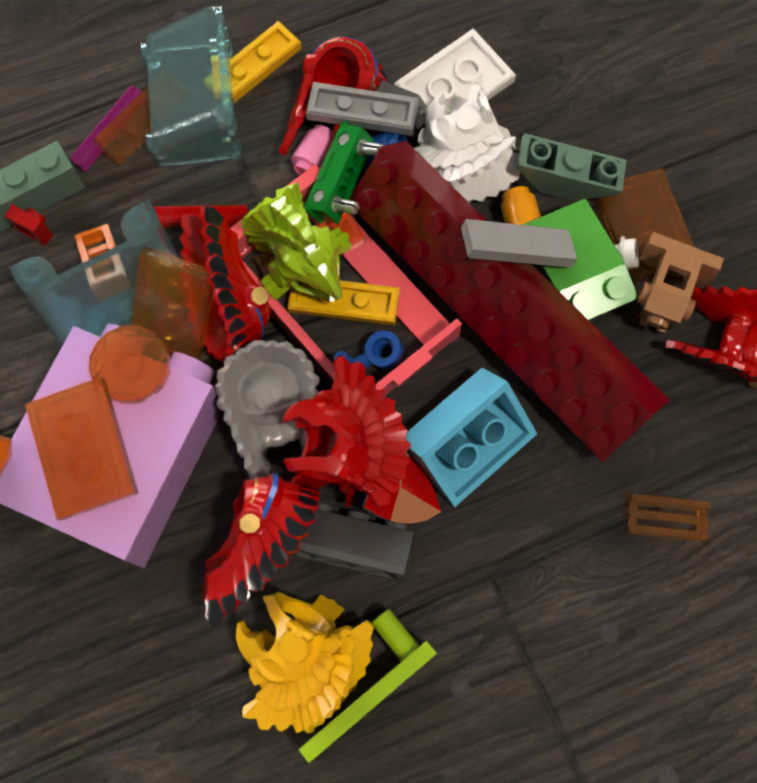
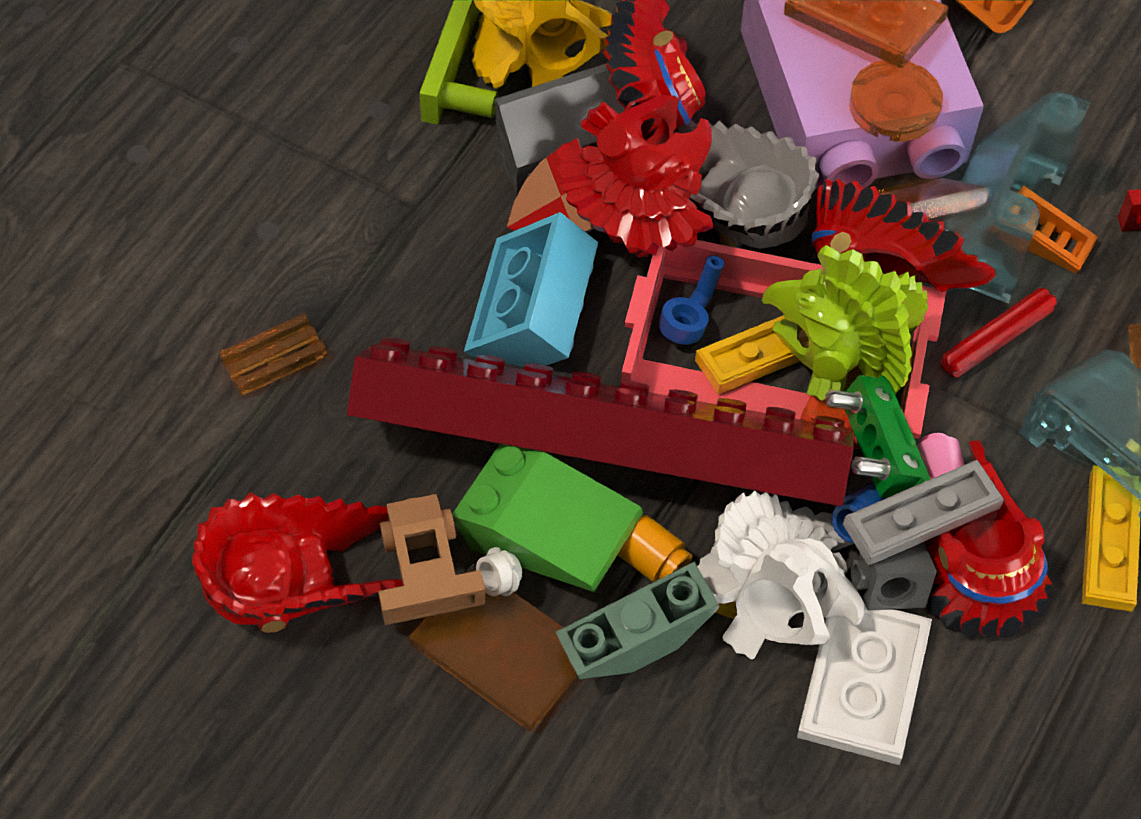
camera: 140 degrees right, 15 degrees down
light grey tile [461,219,578,268] -> none

